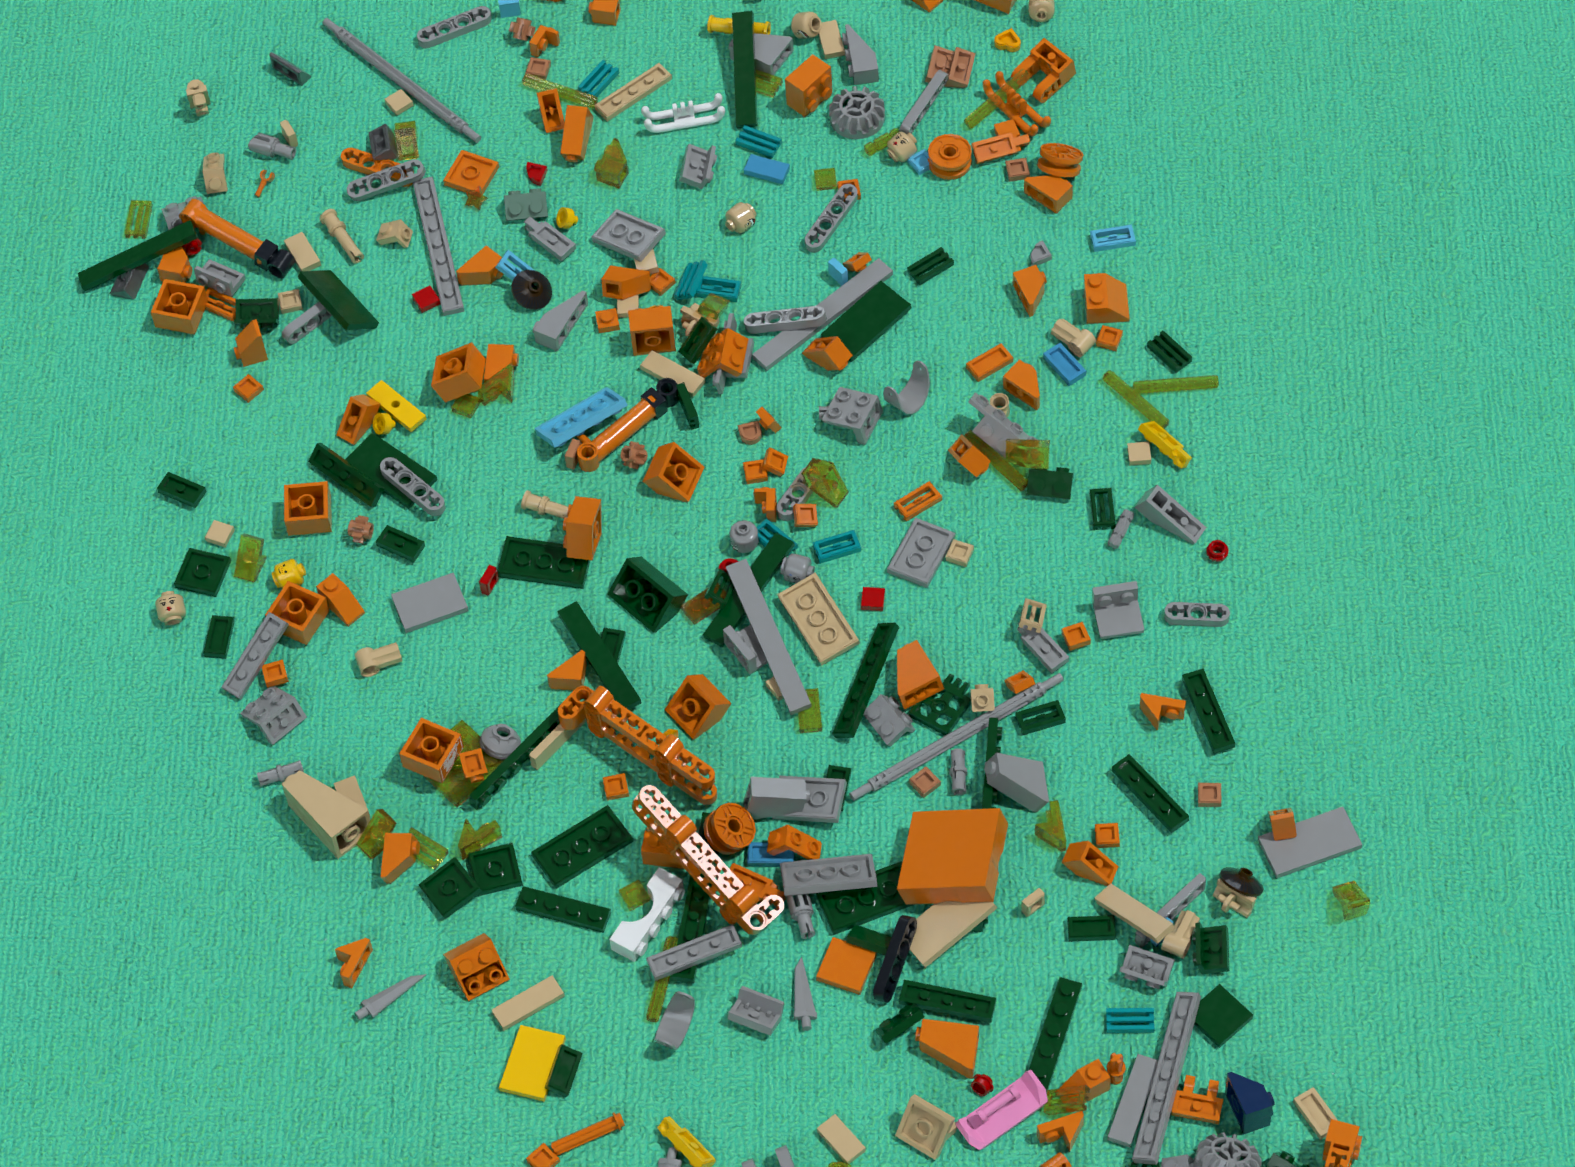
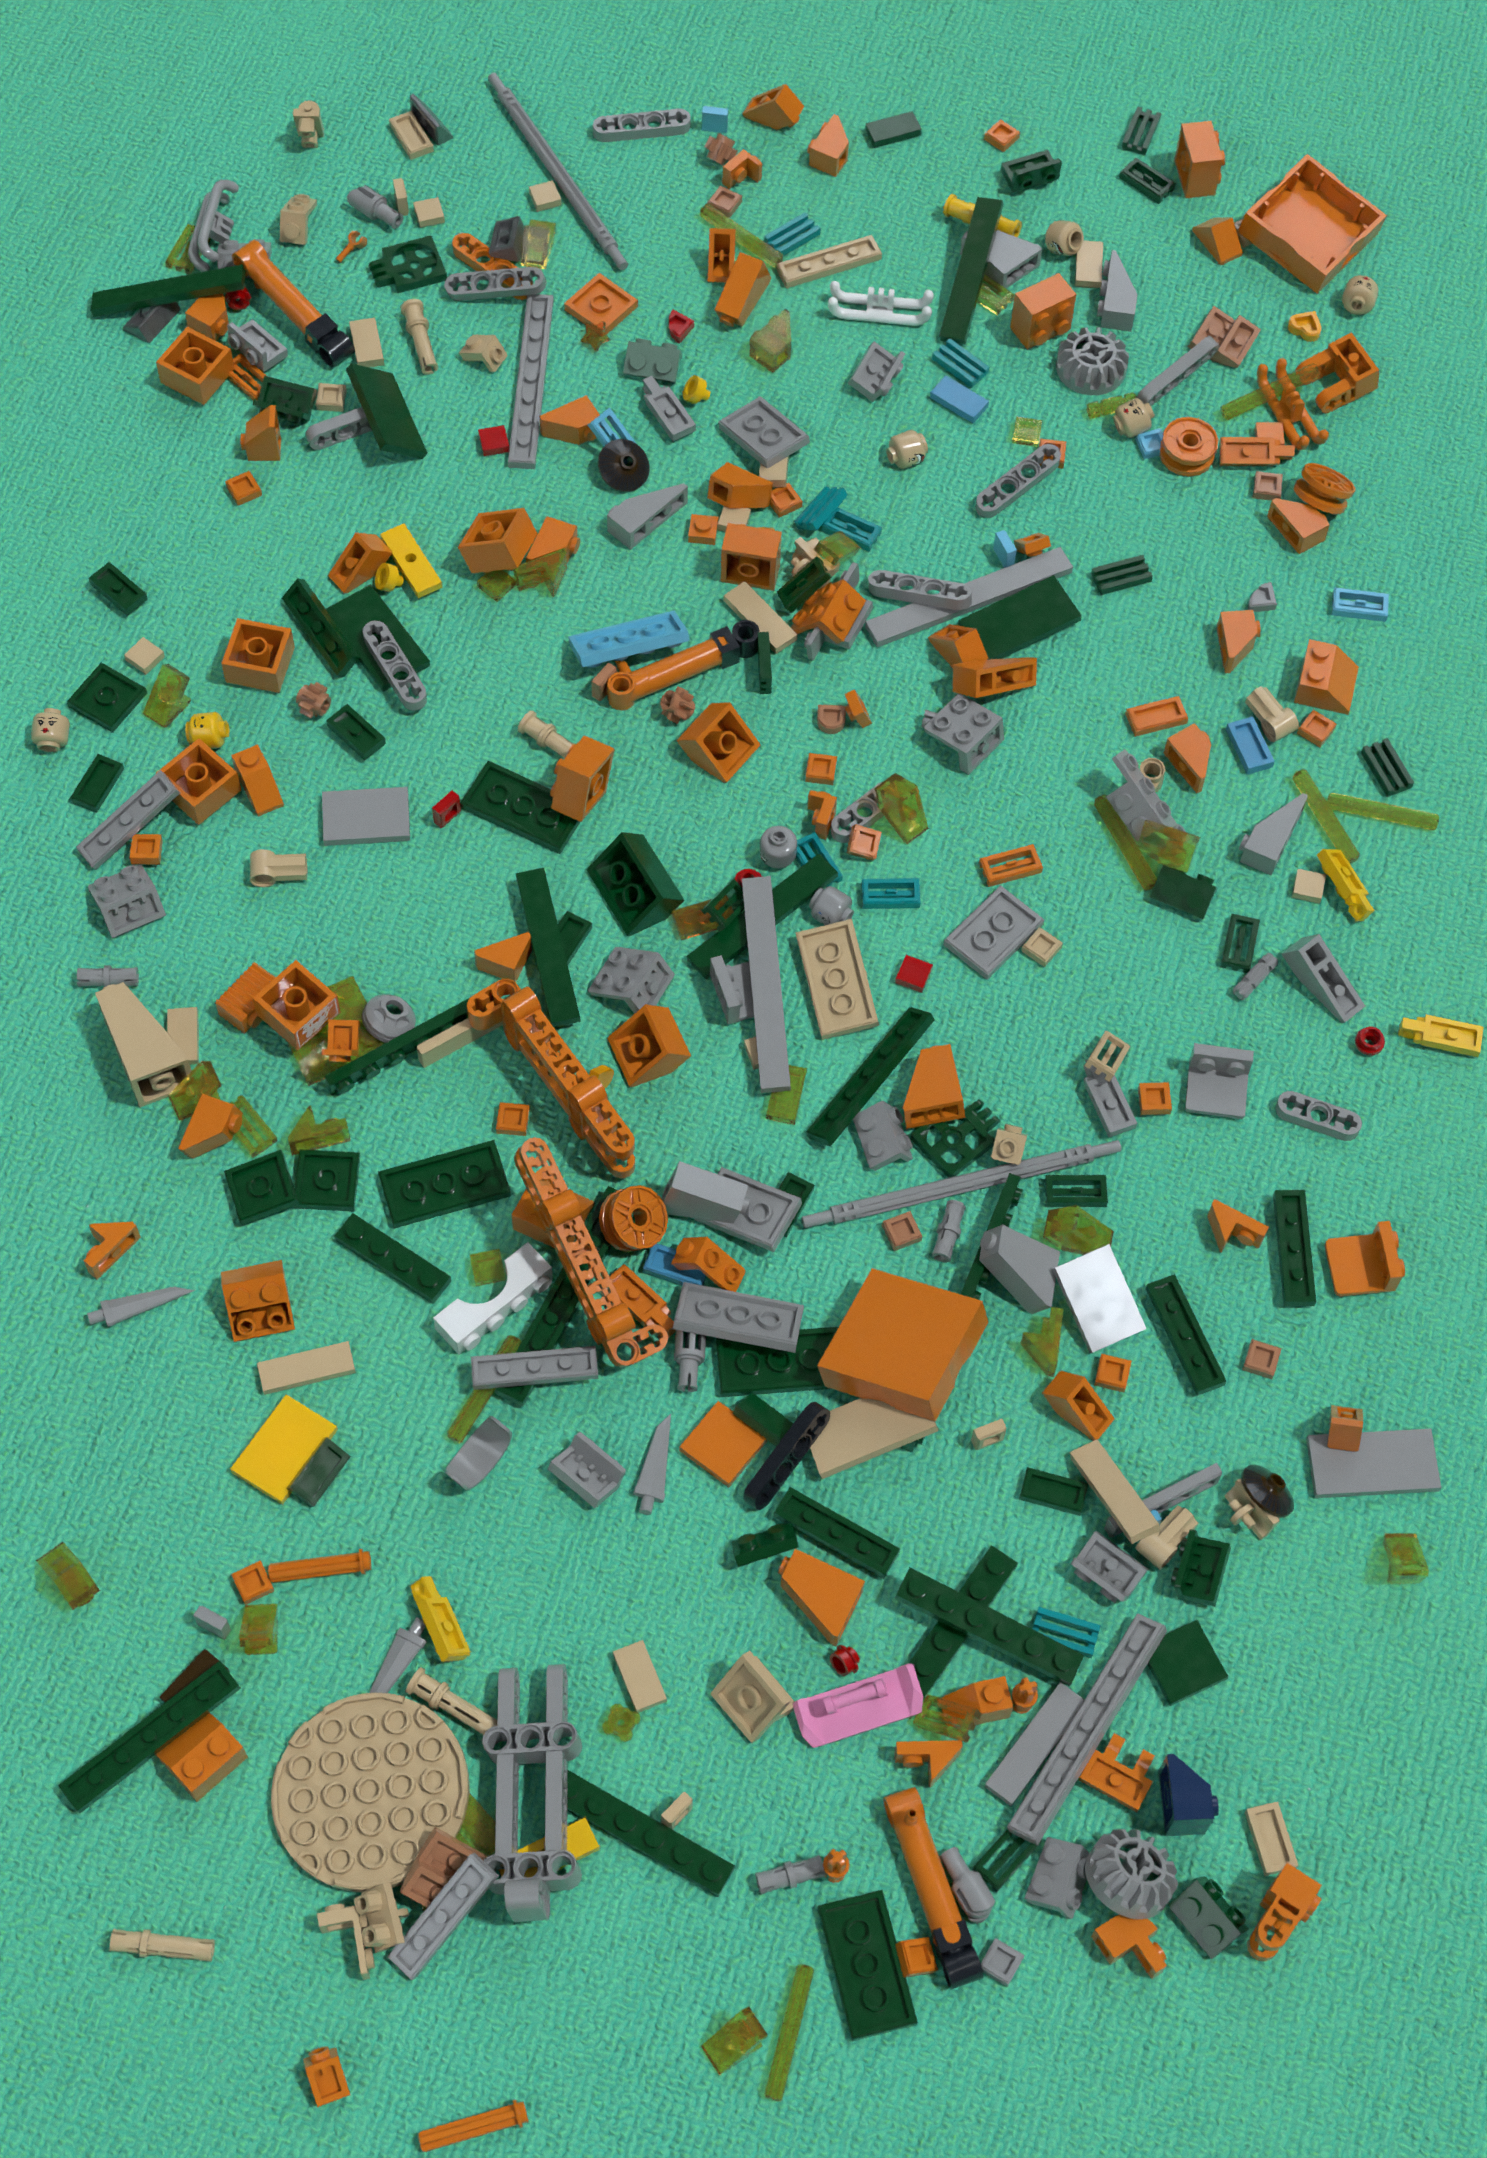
camera: 10 degrees right, 5 degrees up
orange tile [762,447,788,477] -> none
light grey piece [883,360,930,414] -> none
orange slope [948,434,991,477] -> none
orange tile [1004,670,1035,694] -> none
none -> light grey piece [188,179,239,272]
none -> orange brick [215,962,276,1033]
none -> dark green piece [368,235,447,293]
none -> tan tile [389,111,434,160]
none -> tan tile [413,197,445,228]
none -> light grey bracket [588,947,675,1014]
none -> dark green plate [895,1568,1084,1687]
none -> orange slope [952,657,1037,698]
none -> clear yellow slope [1043,1205,1114,1255]
none -> tile [1053,1244,1147,1353]
none -> light grey slope [1239,793,1308,876]
none -> orange bracket [1325,1221,1405,1297]
none -> yellow hinge [1398,1014,1484,1057]

